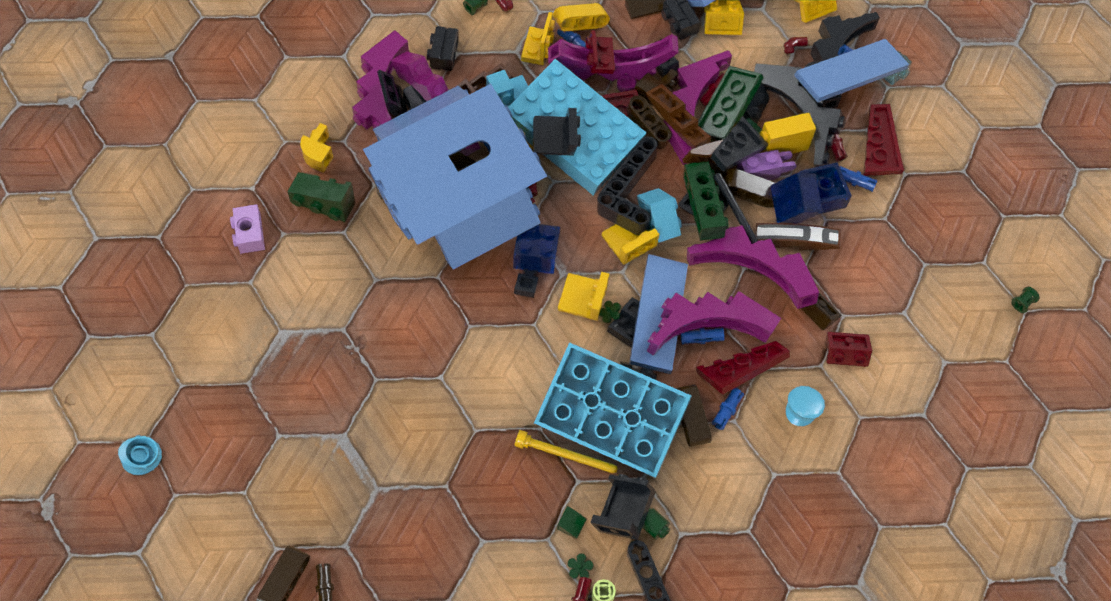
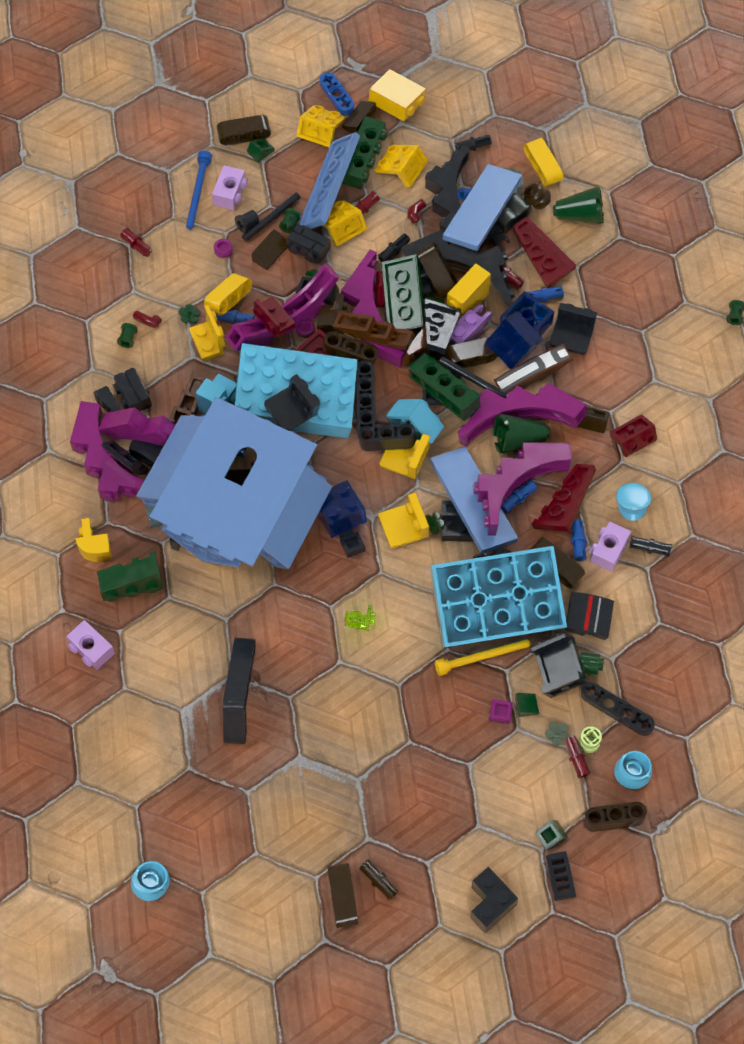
camera: 30 degrees left, 0 degrees up
none -> black slope [94,386,121,413]
none -> dark green plant [178,304,200,324]
none -> black beam [223,637,256,745]
none -> clear neon green bracket [344,605,376,631]
none -> dark red axle [355,191,380,214]
none -> black axle [377,233,411,263]
none -> dark brown beam [417,242,458,298]
none -> black axle [455,135,492,151]
none -> black plate [487,223,510,250]
none -> magenta tile [489,699,513,724]
none -> dark green cone [493,414,550,454]
none -> pearl dark grey brick [495,192,532,233]
none -> yellow beam [524,138,563,187]
none -> dark brown piece [524,183,551,210]
none -> black bracket [550,303,597,355]
none -> dark green cone [553,186,604,224]
none -> black slope [565,592,614,640]
none -> lavender brick [589,521,631,572]
none -> black pin [629,536,672,557]

